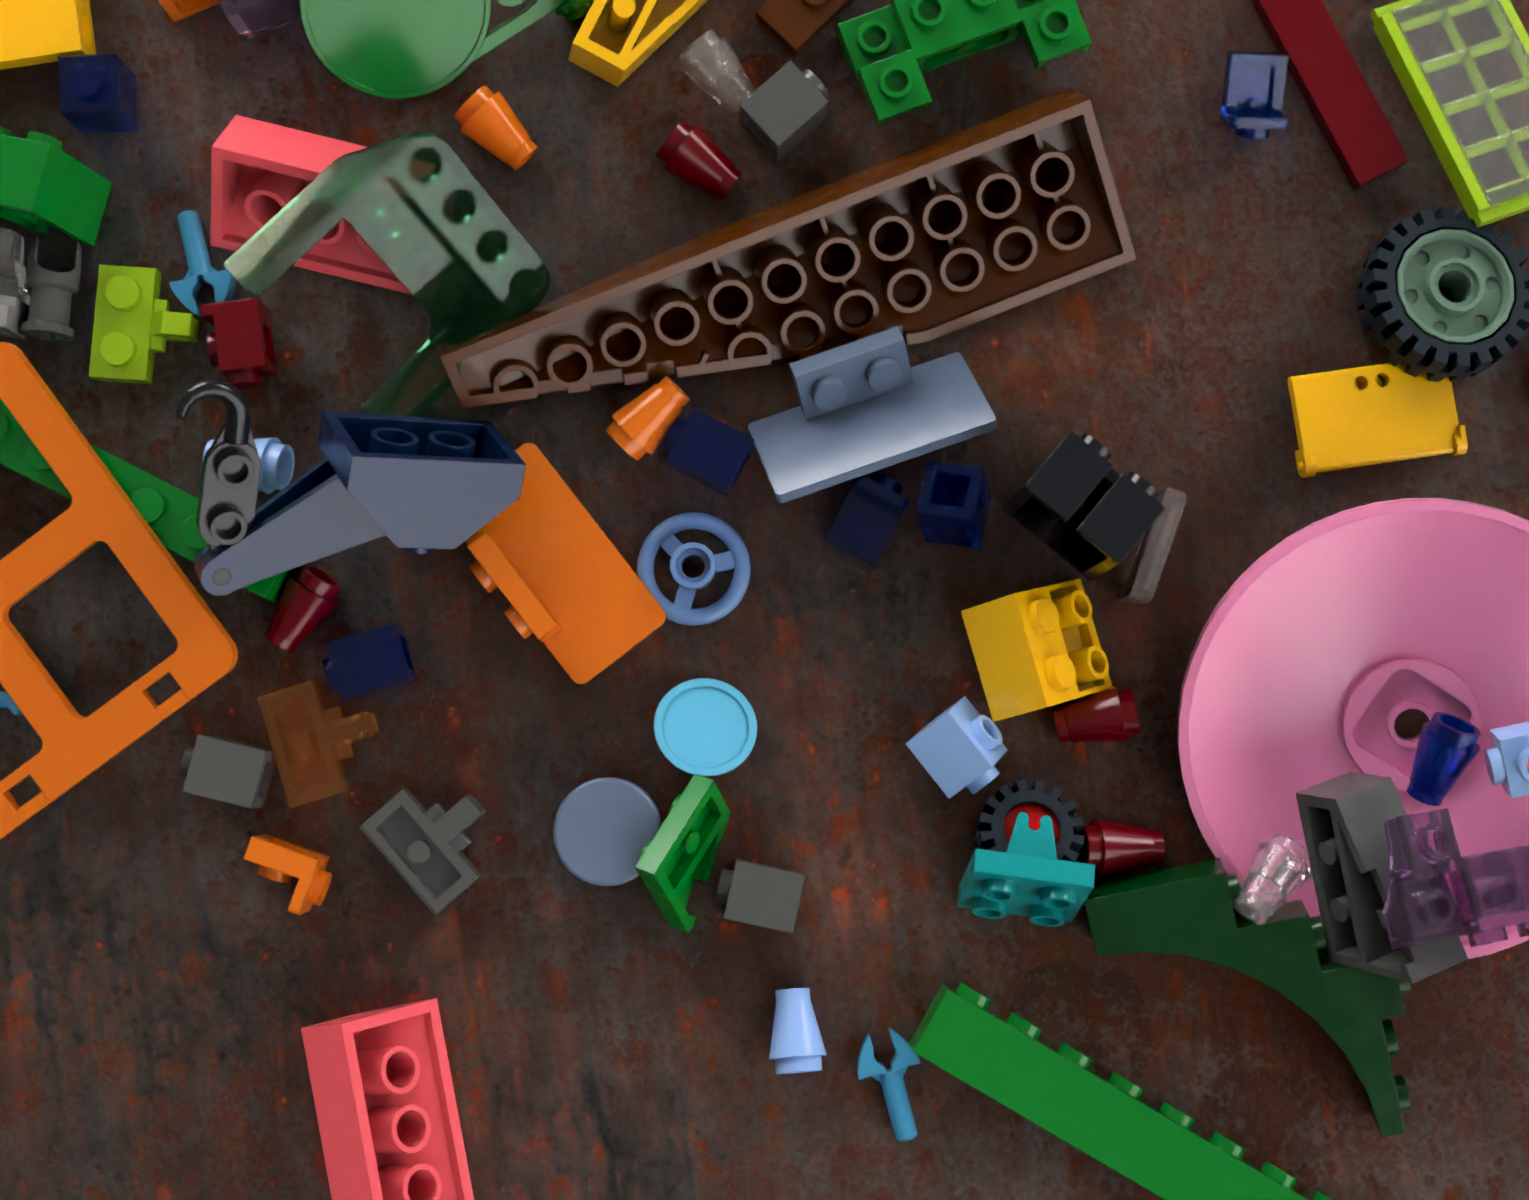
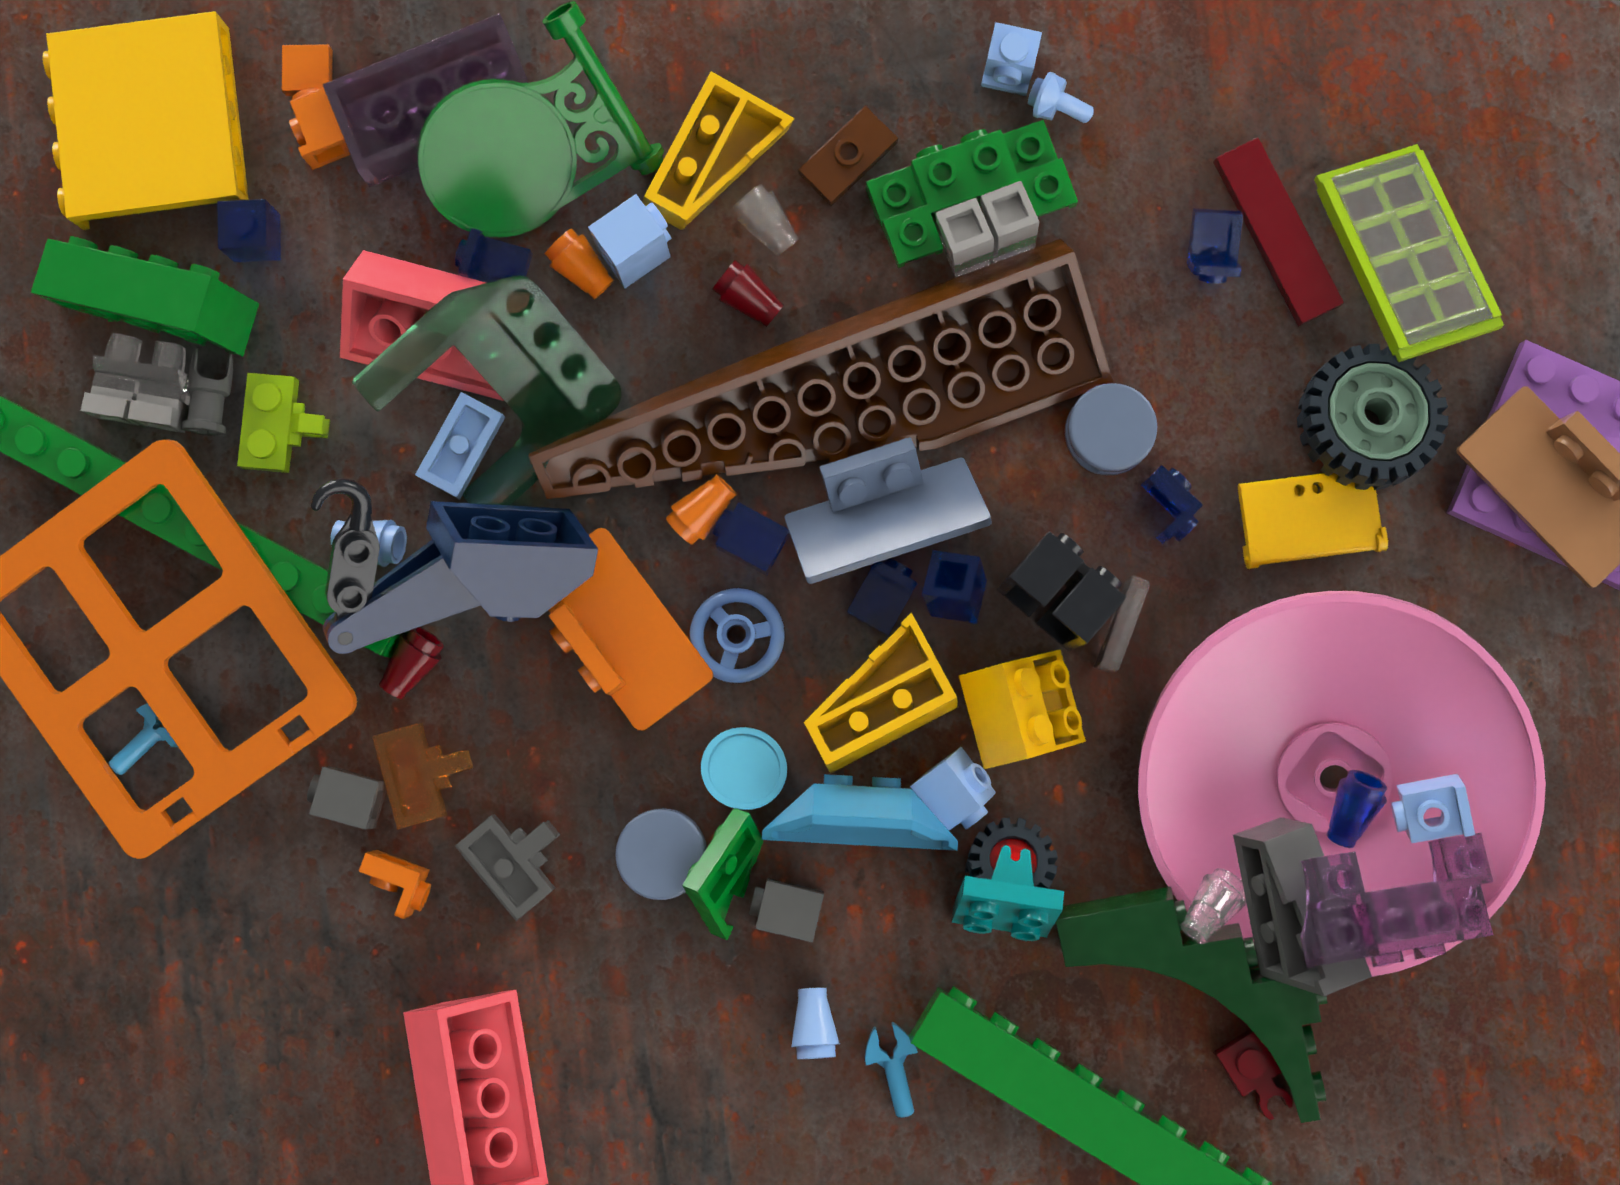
camera: 10 degrees right, 0 degrees up
dark azure bar [169,210,236,319] -> none
dark red brick [200,297,278,389] -> none
clear blue brick [322,623,419,701] -> none
dark grey brick [740,60,829,162] -> none
dark red cone [1053,685,1141,743] -> none
dark red cone [1076,819,1165,877] -> none
none -> light blue plate [415,392,505,500]
none -> clear blue bracket [455,228,533,292]
none -> light blue brick [588,194,672,289]
none -> dark azure wedge [762,774,958,851]
none -> yellow wedge [804,612,958,774]
none -> light grey hips [935,181,1039,277]
none -> sand blue head [1065,383,1157,475]
none -> clear blue bracket [1141,465,1203,544]
none -> dark red plate [1213,1029,1293,1120]

